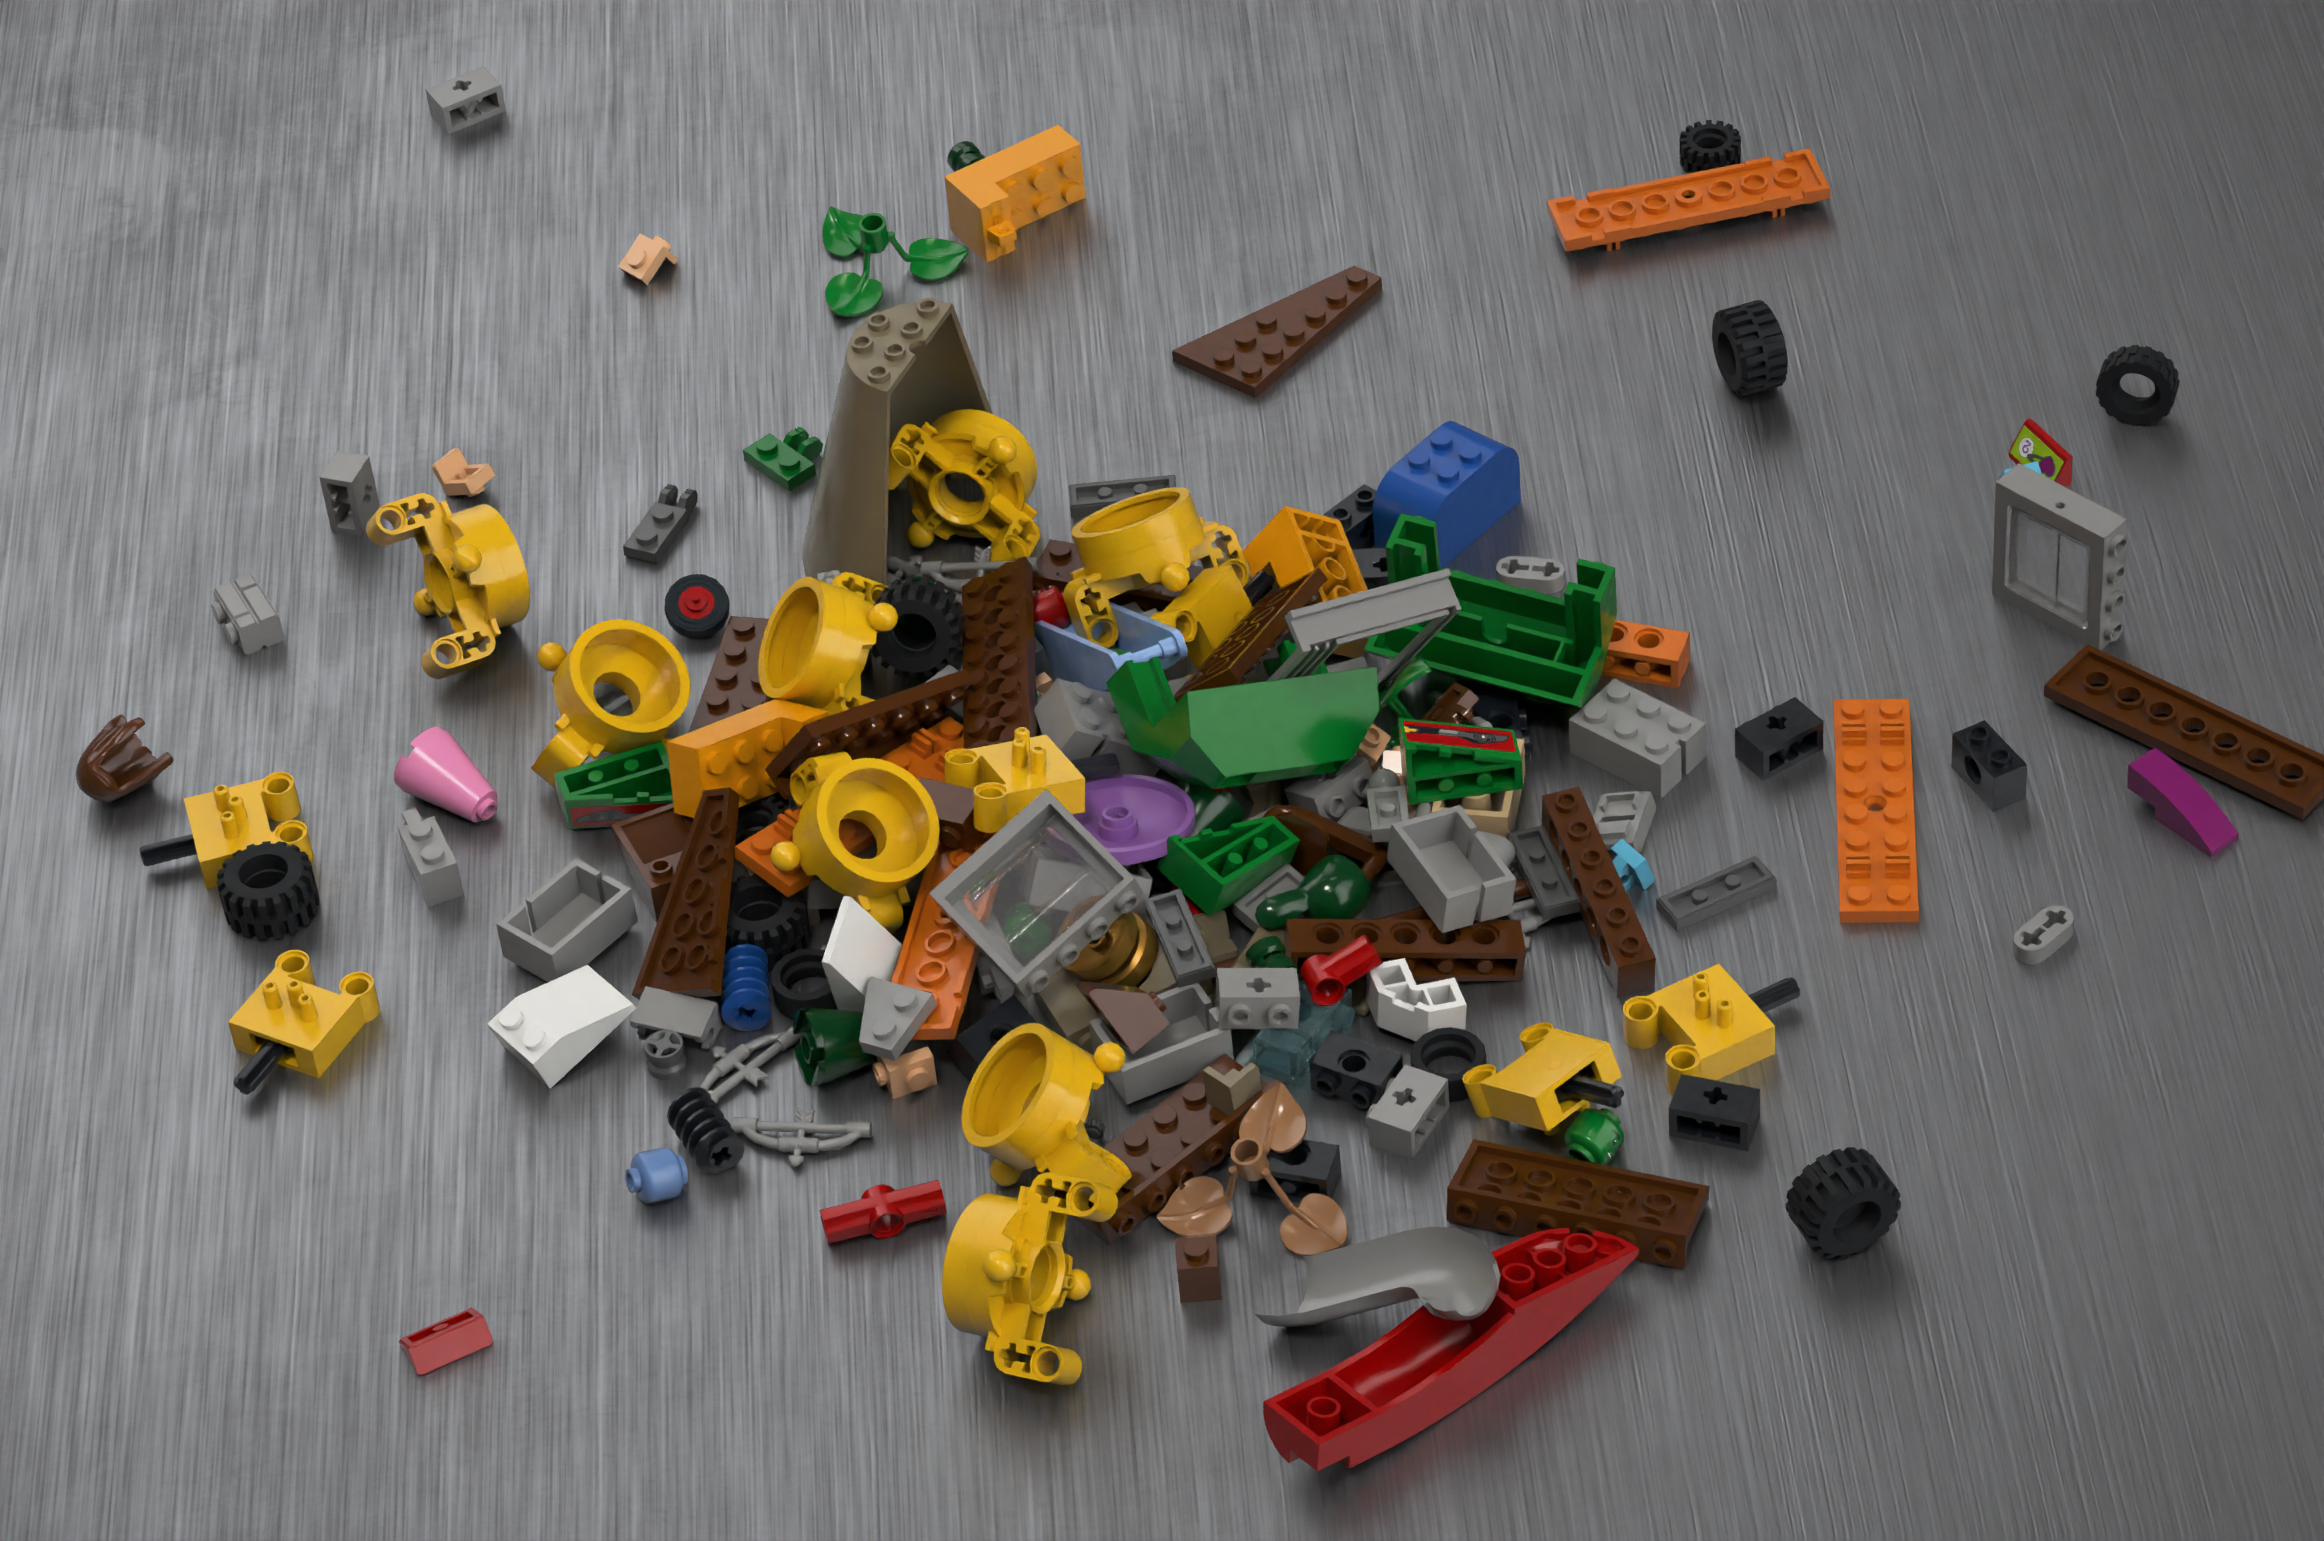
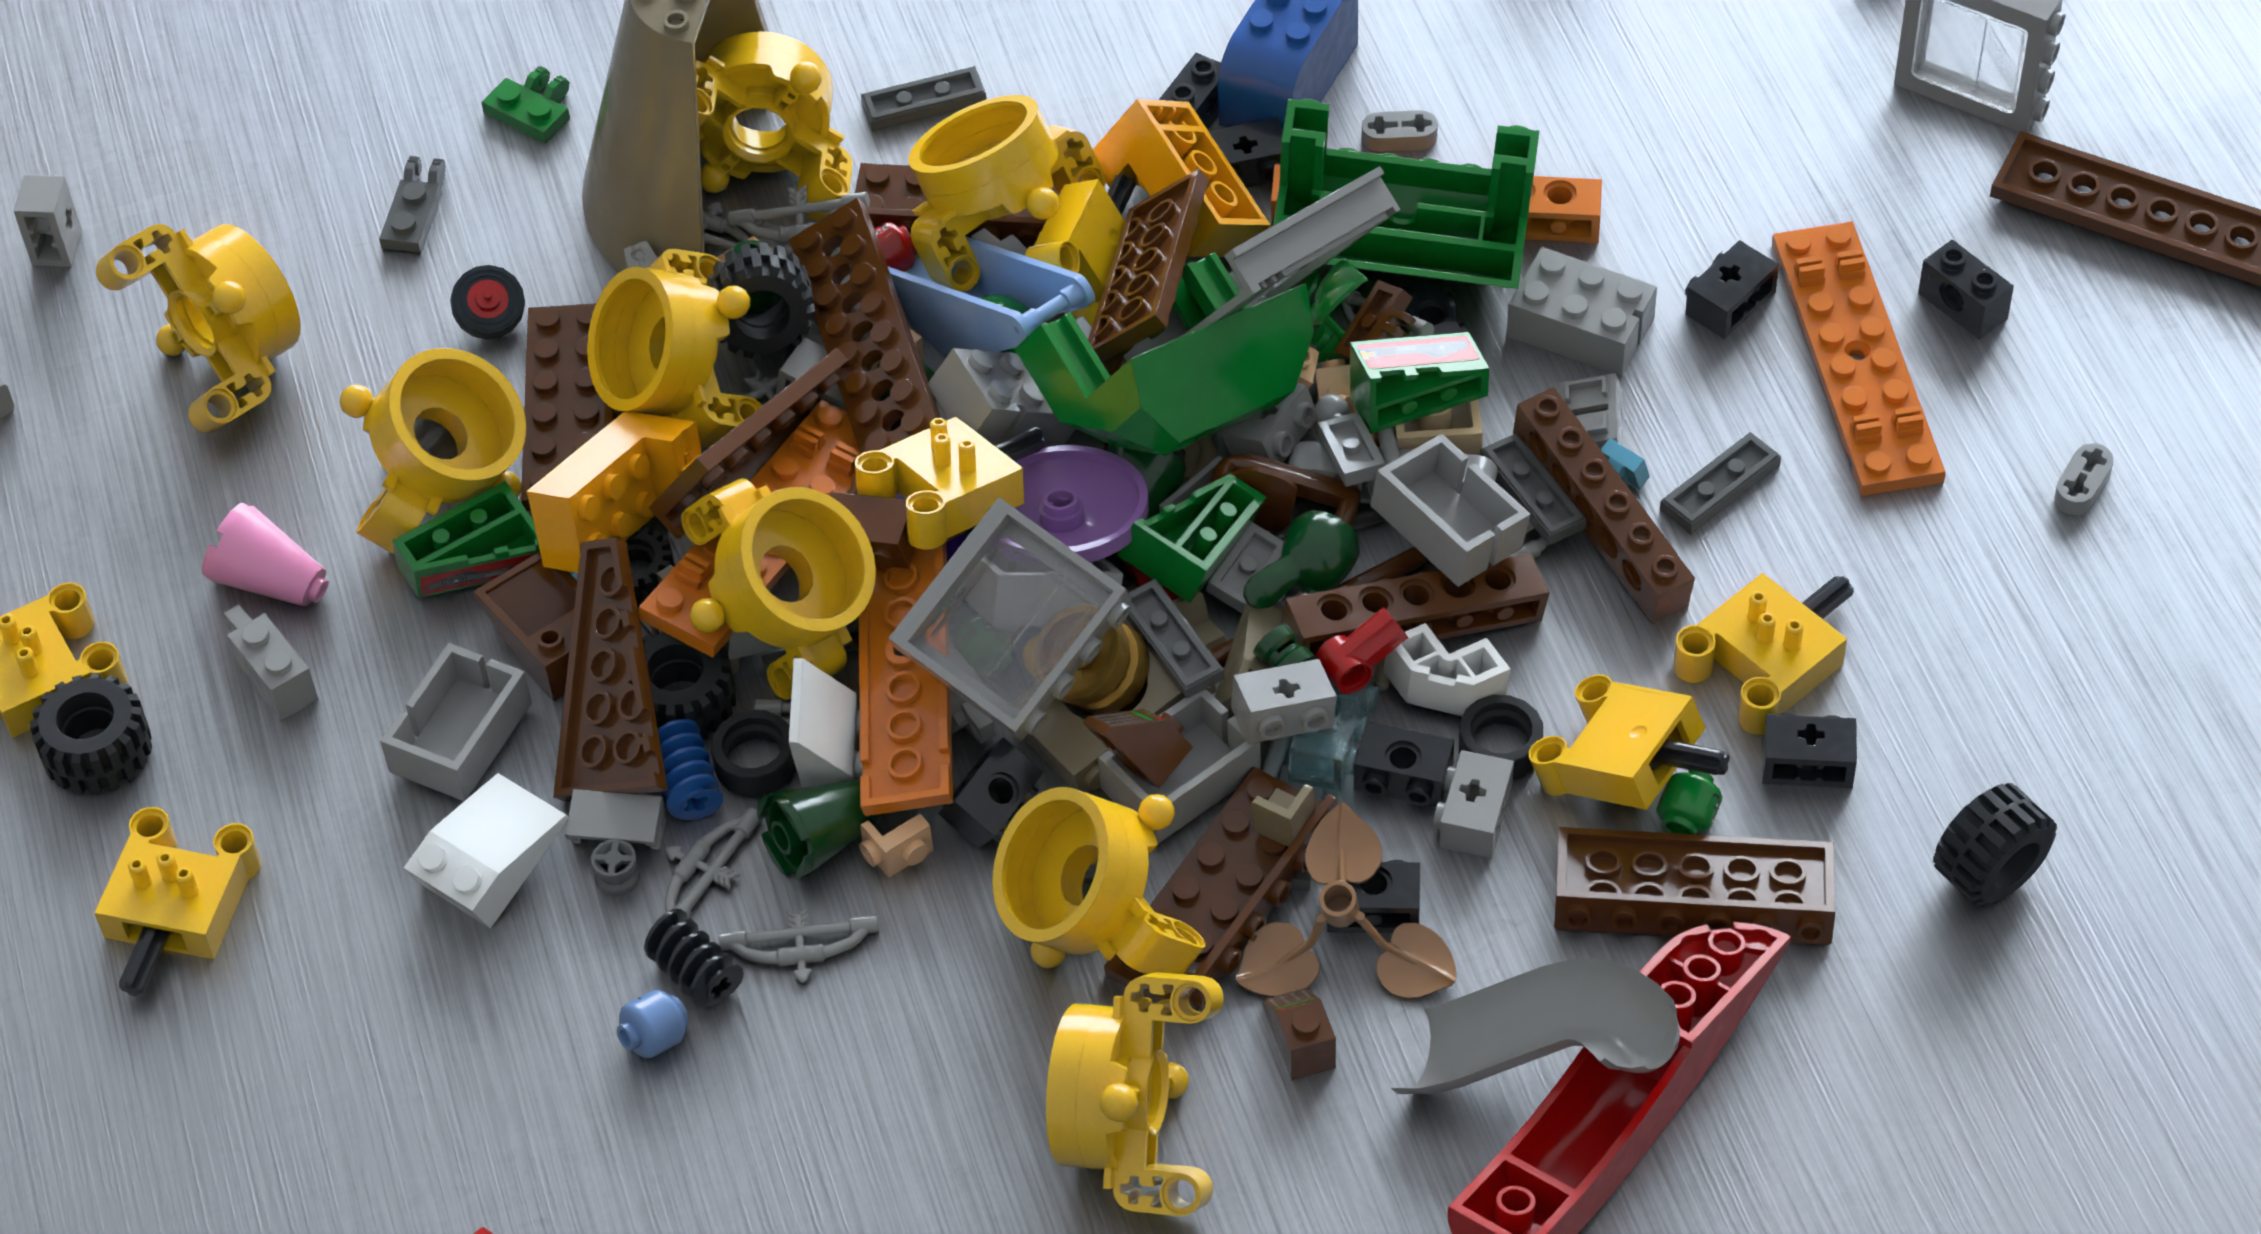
camera: 15 degrees left, 10 degrees up
light nougat bracket [432,448,496,497] -> none
red piece [819,1180,947,1243] -> none
light grey wing [859,976,937,1061] -> none
magenta slope [2127,747,2239,857] -> none

